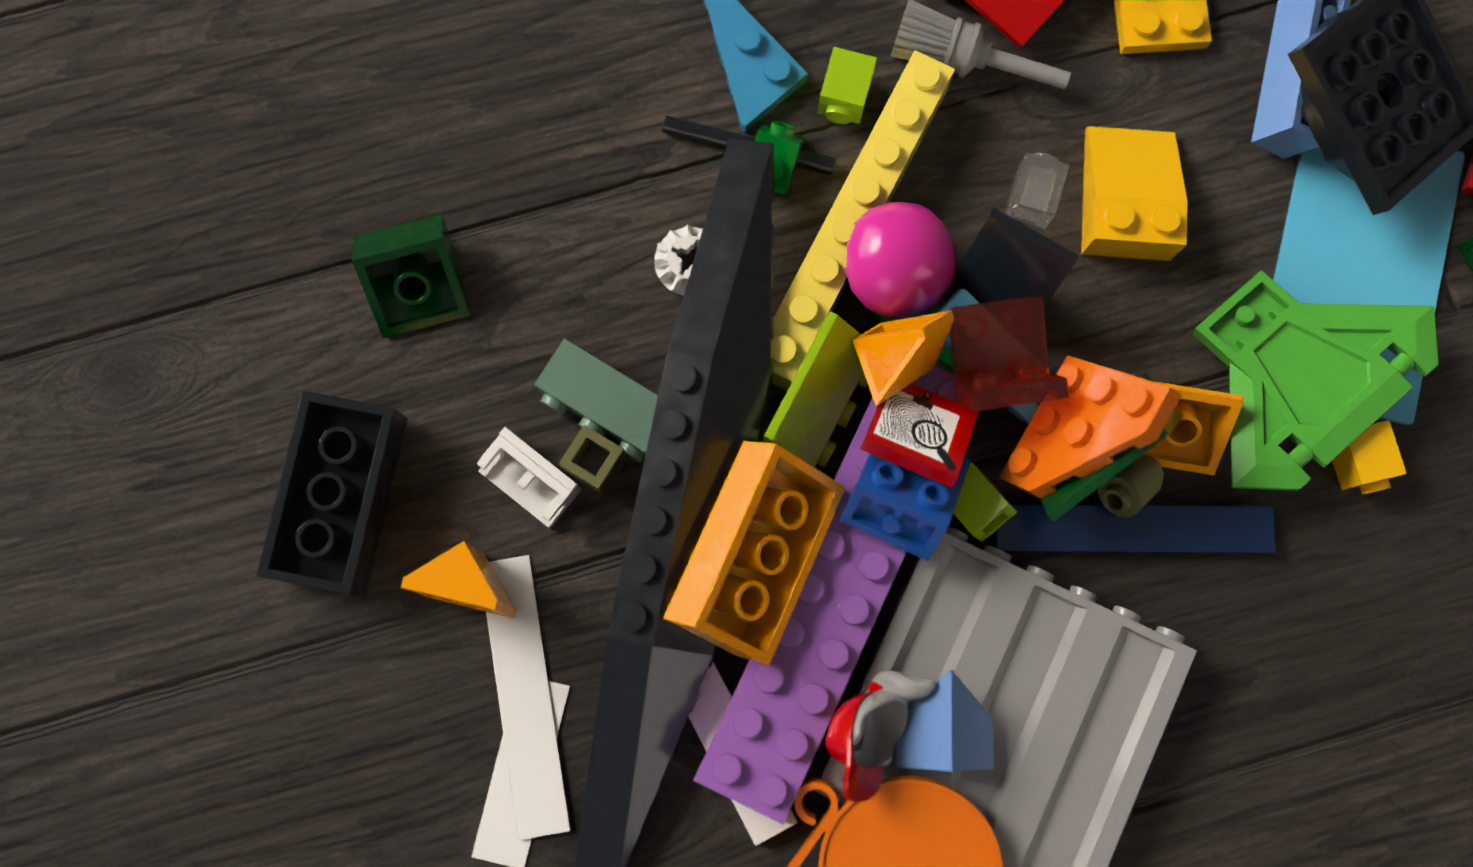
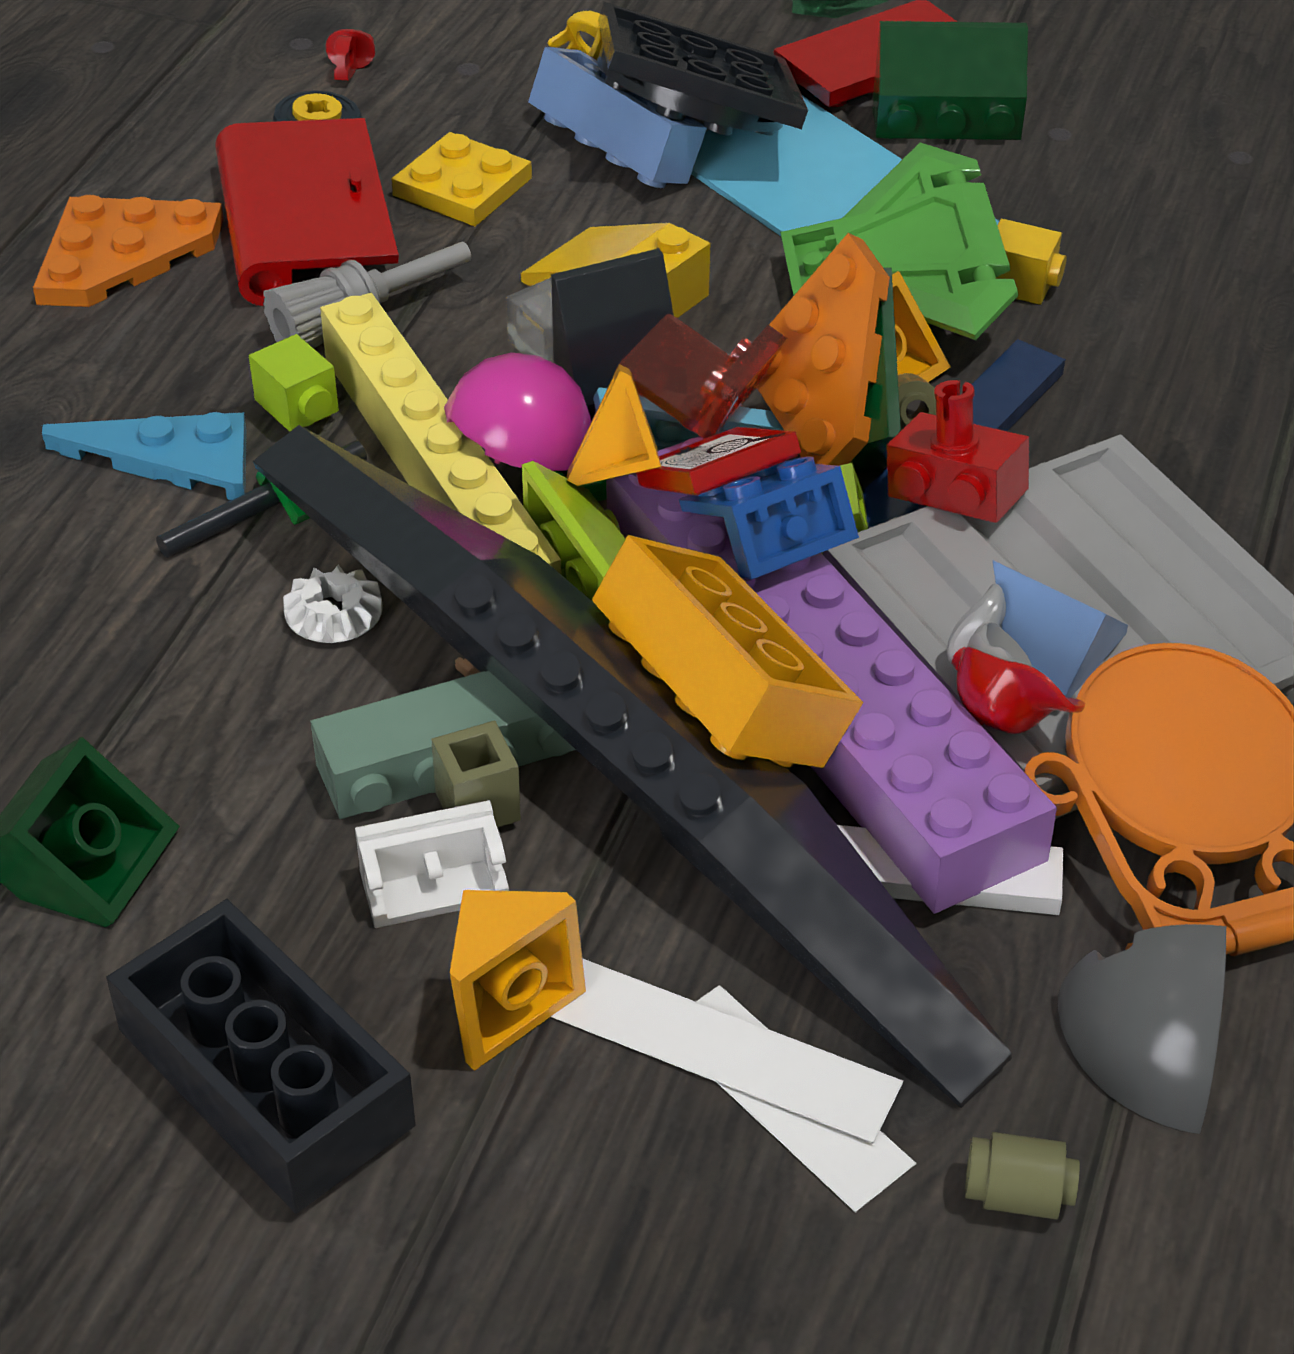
camera: 55 degrees left, 35 degrees down
none -> red brick [887,380,1029,523]

